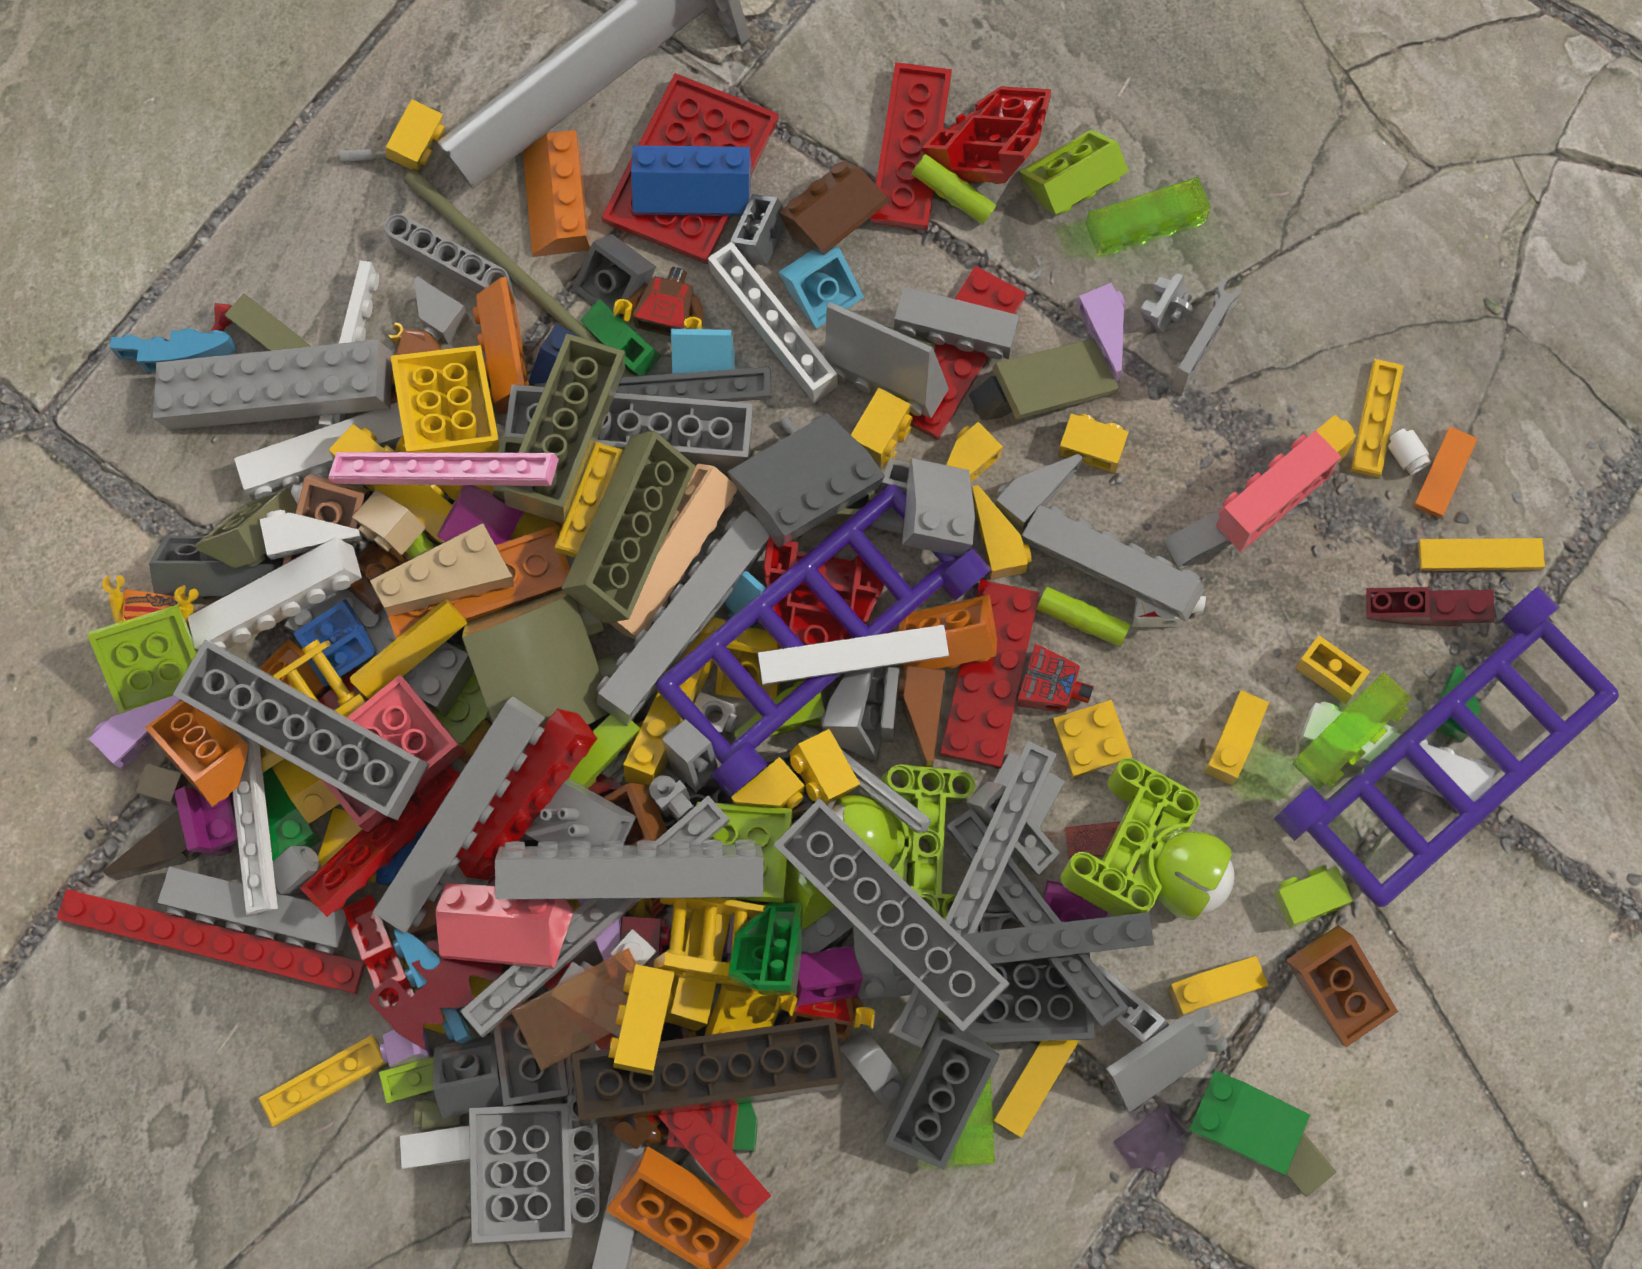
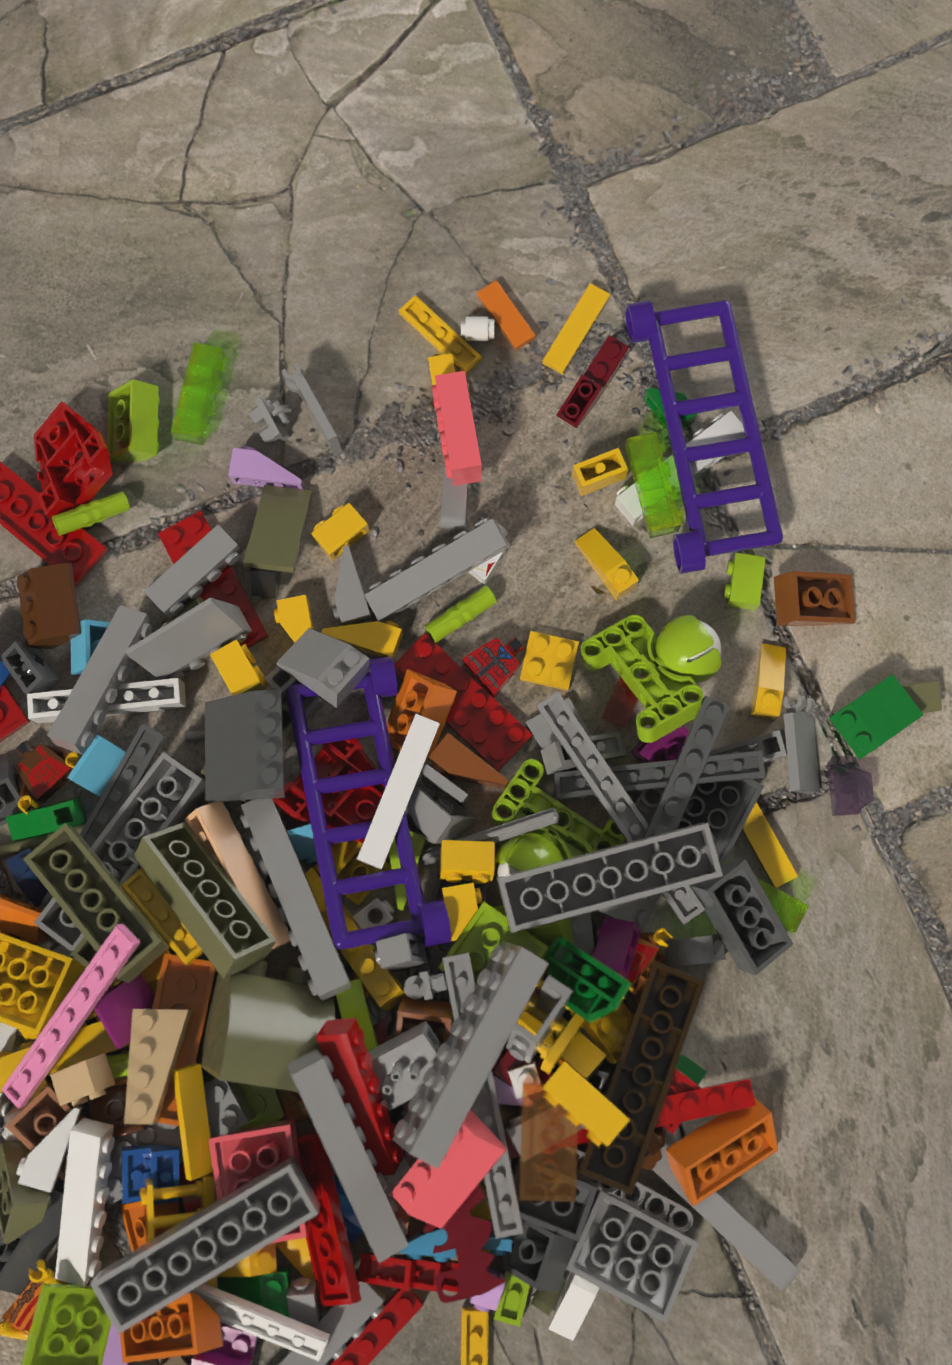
camera: 60 degrees left, 5 degrees up
none -> light grey brick [47,605,153,755]
none -> light grey panel [506,976,572,1063]

